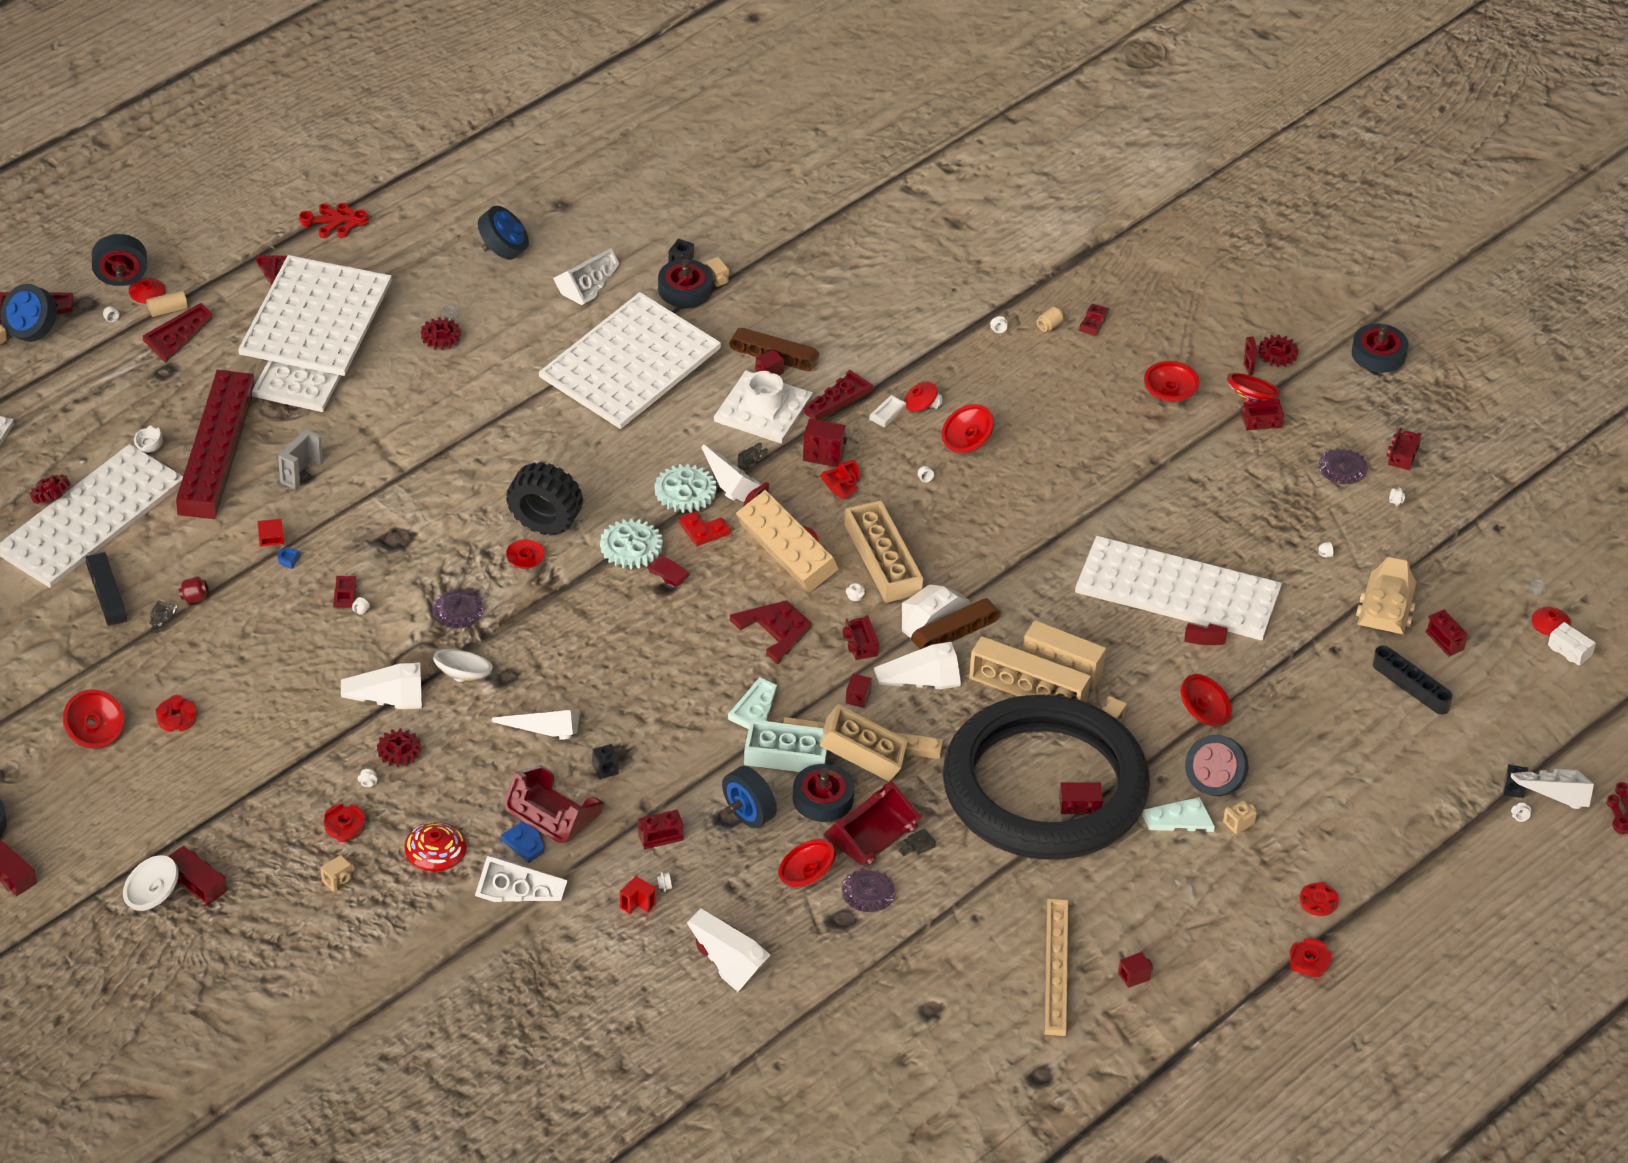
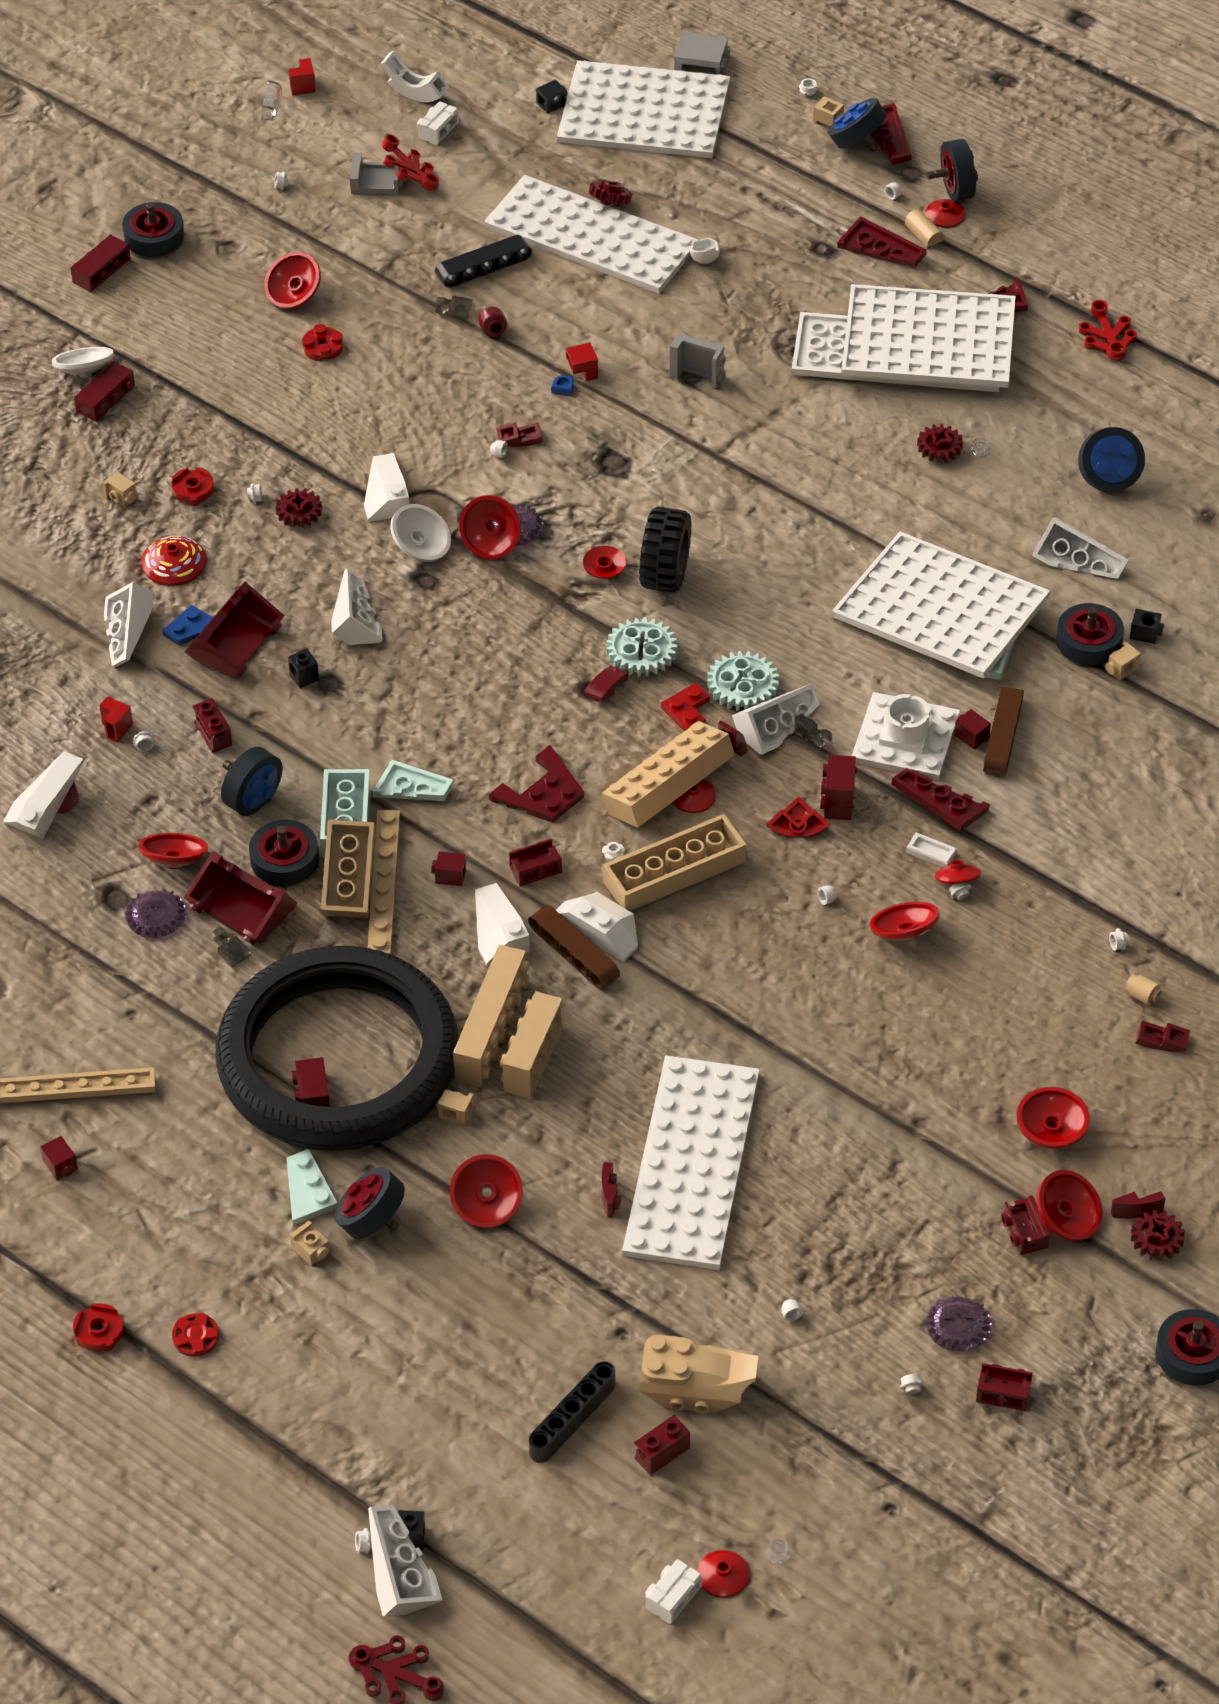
camera: 85 degrees right, 5 degrees up
dark red brick [176,369,254,519] -> none
none -> red dish [459,495,521,559]

